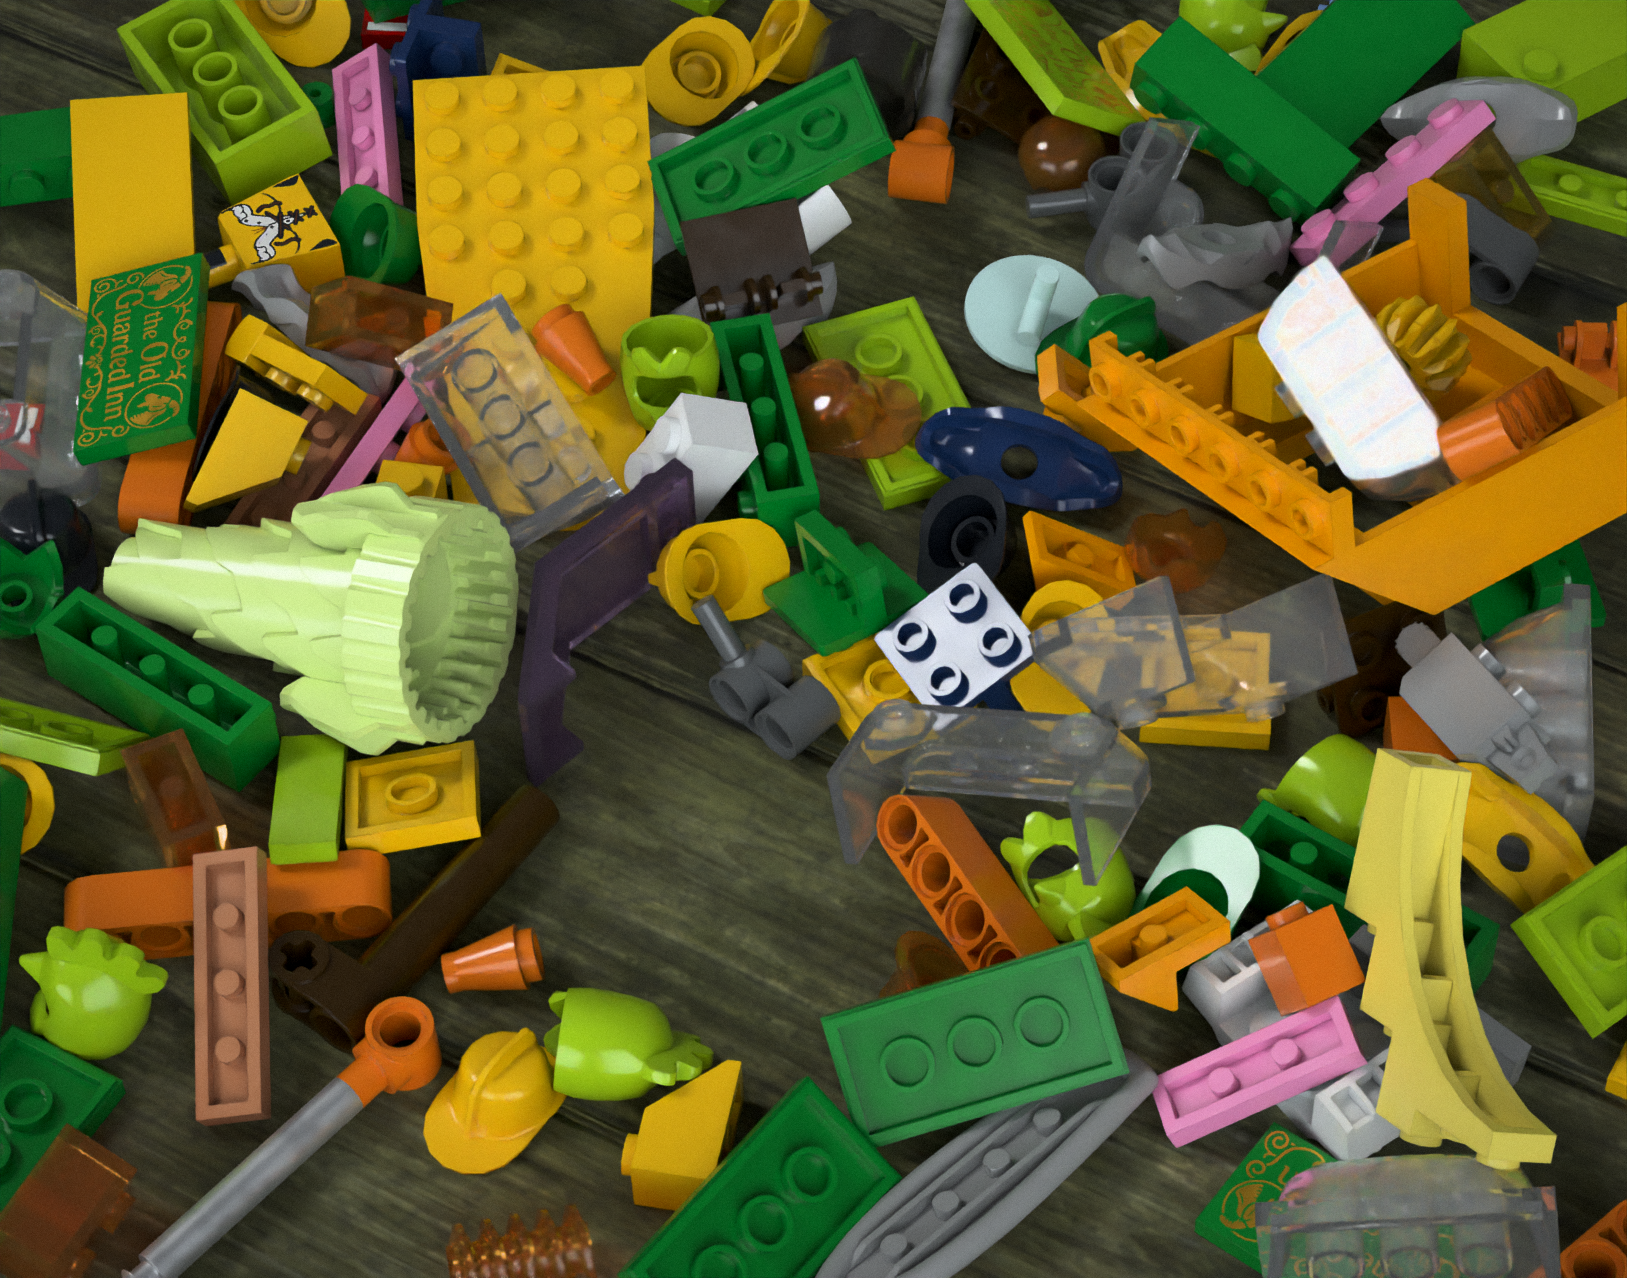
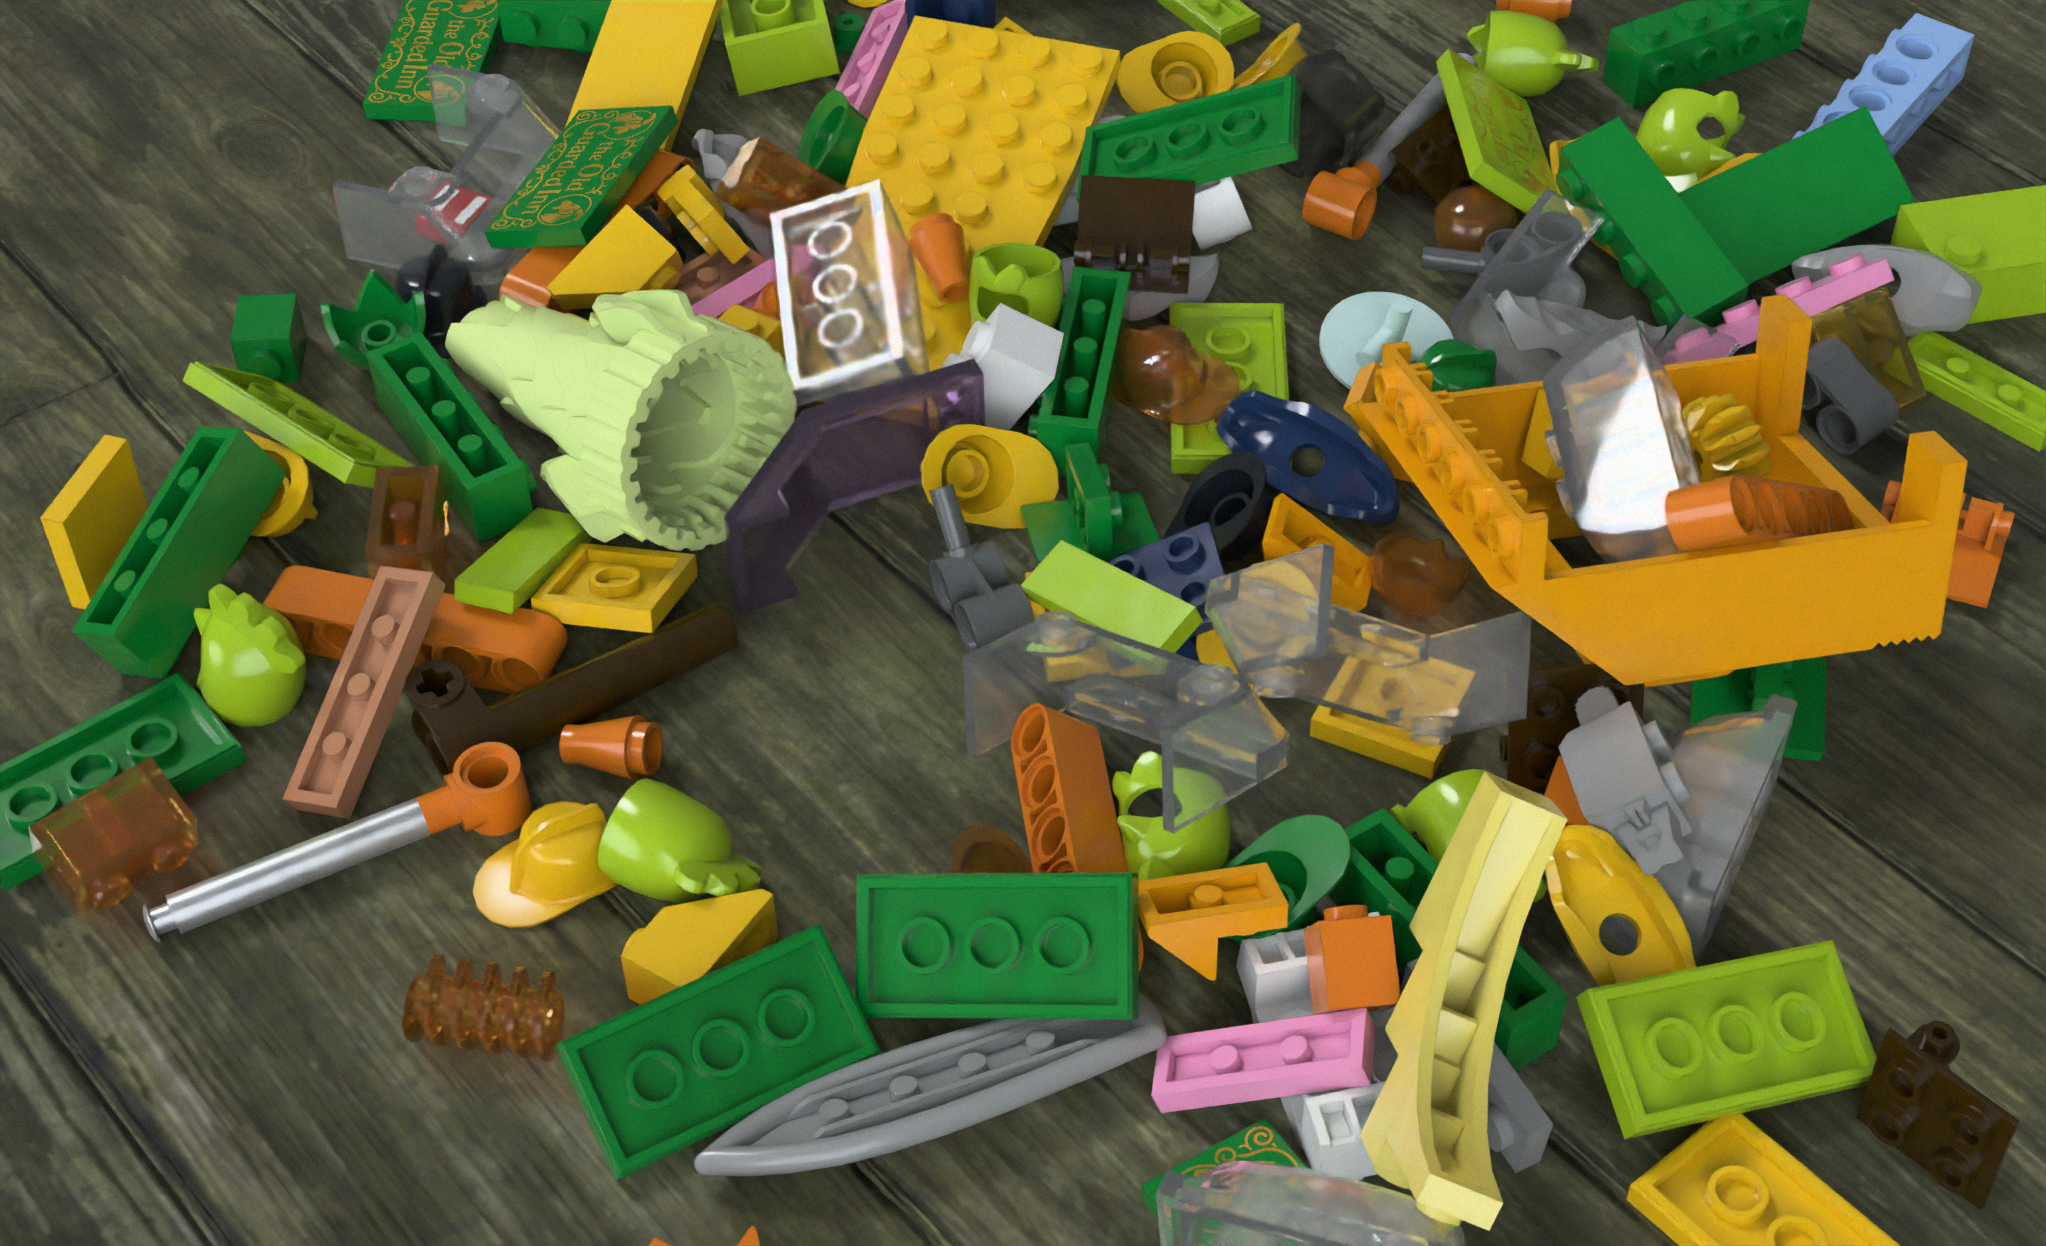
camera: 20 degrees right, 5 degrees down
yellow torso [203,174,347,294] -> none
none -> lime tile [1020,540,1203,668]

